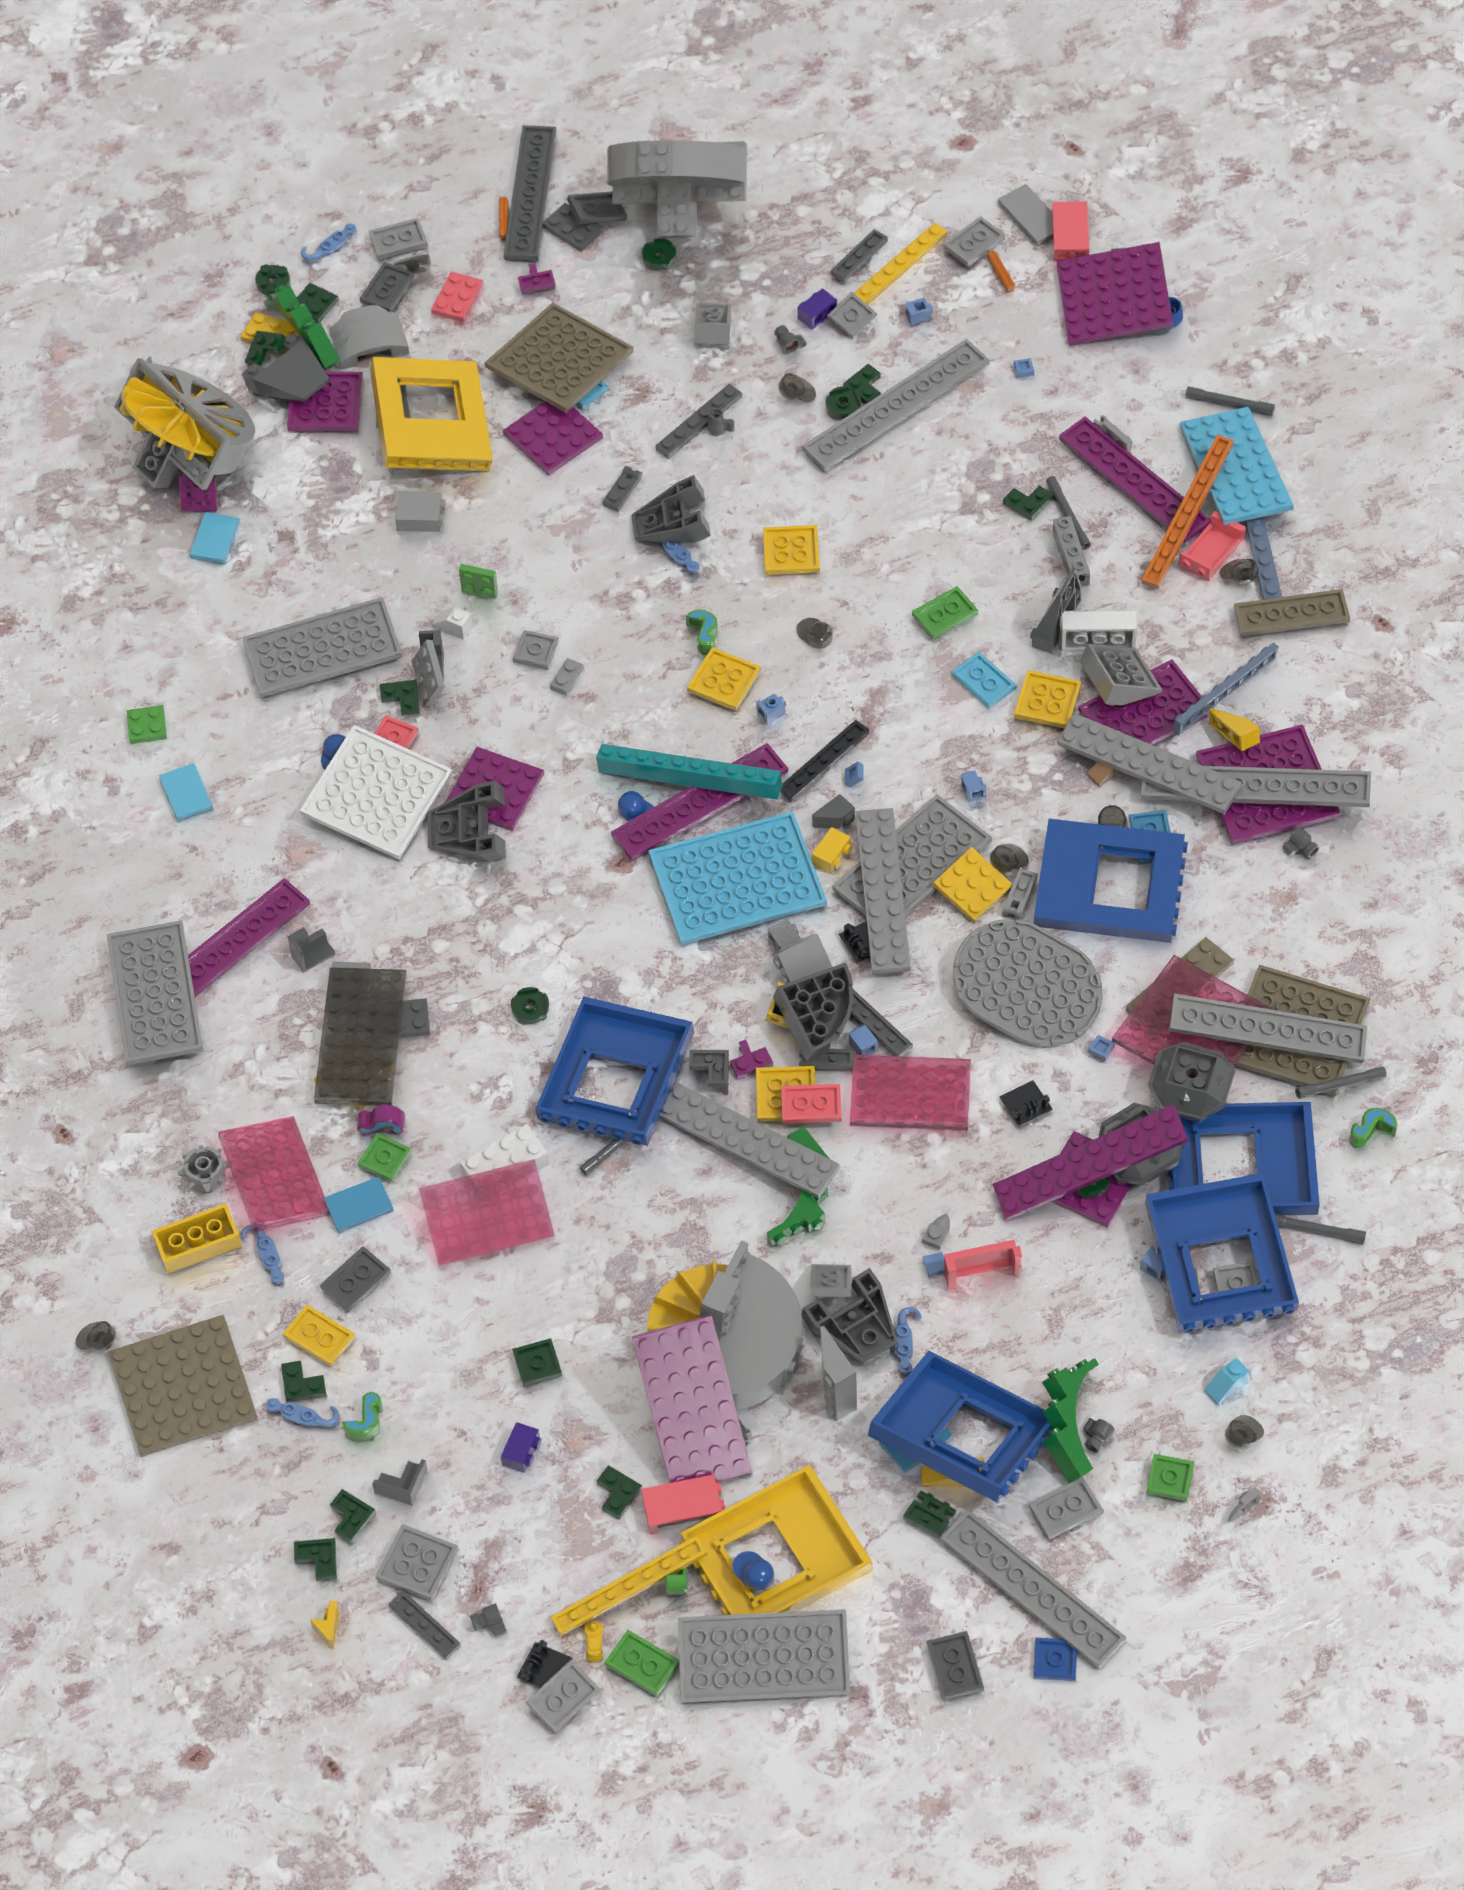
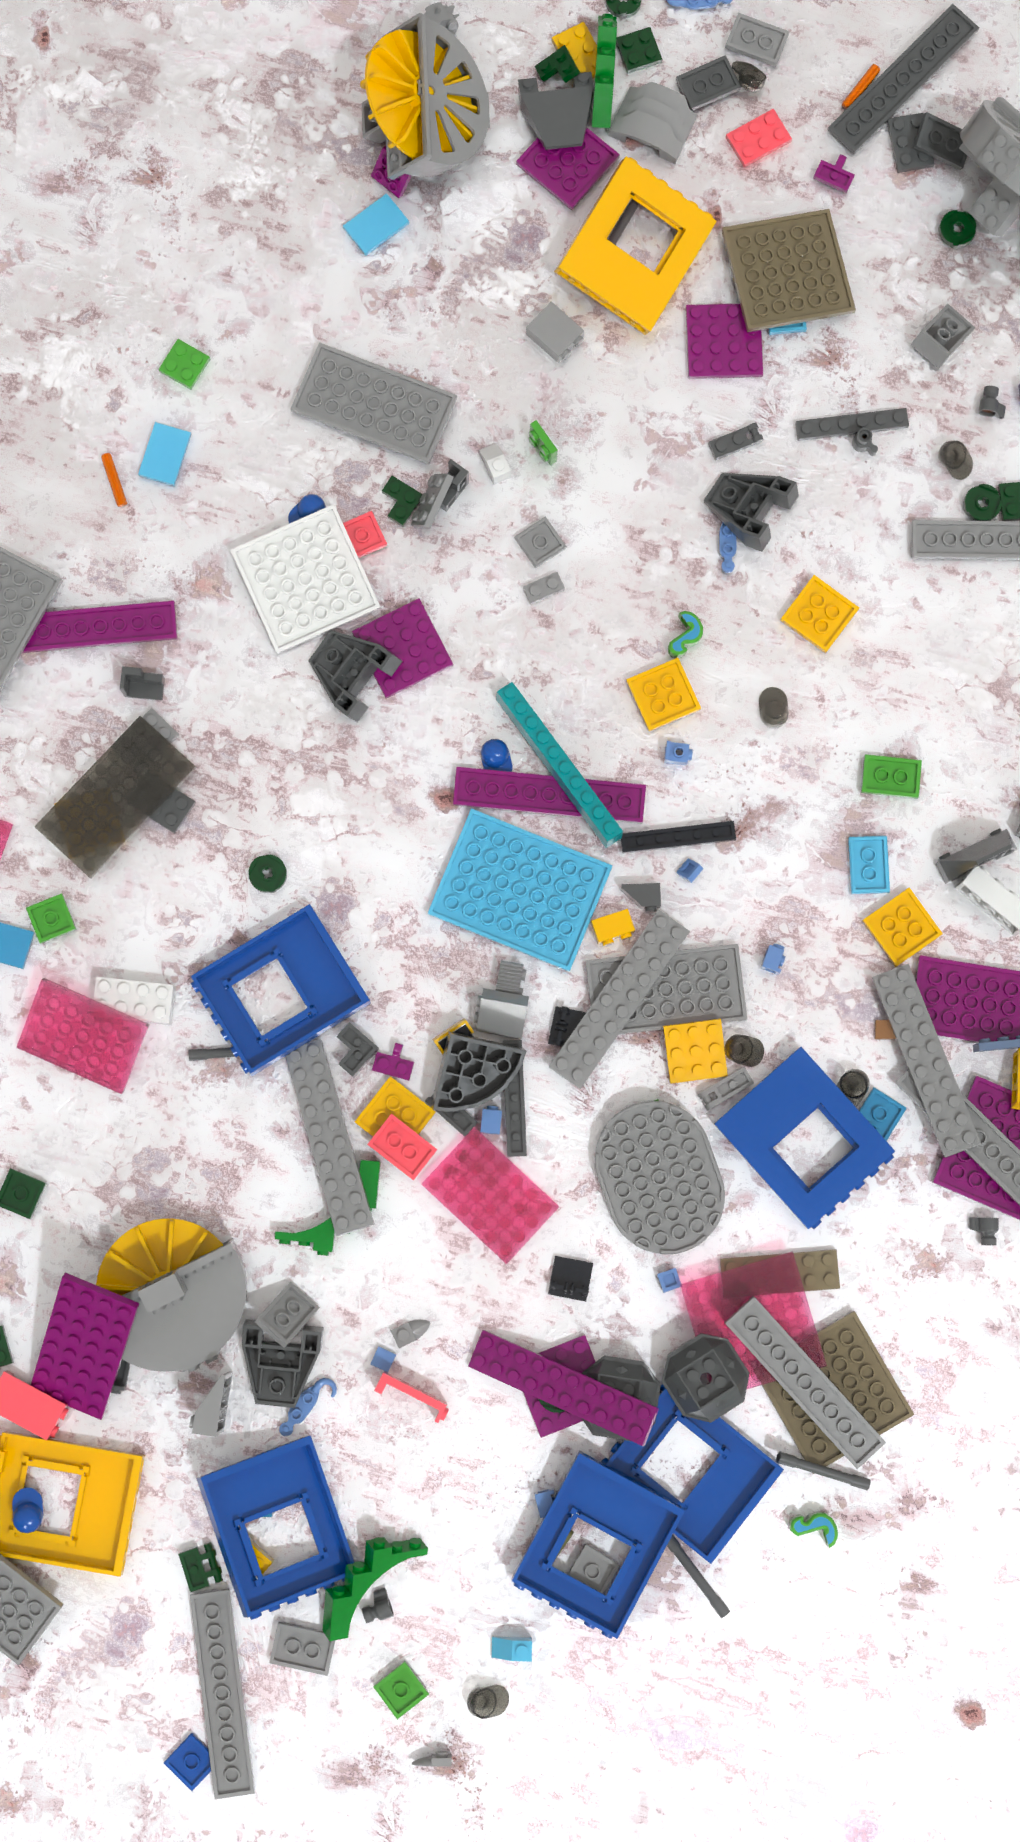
camera: 30 degrees right, 25 degrees up
magenta animal [357,1104,405,1135] -> none
dark grey plate [927,1631,984,1701] -> none
light grey slope [1080,643,1162,706] -> none
none -> orange axle [101,453,127,507]

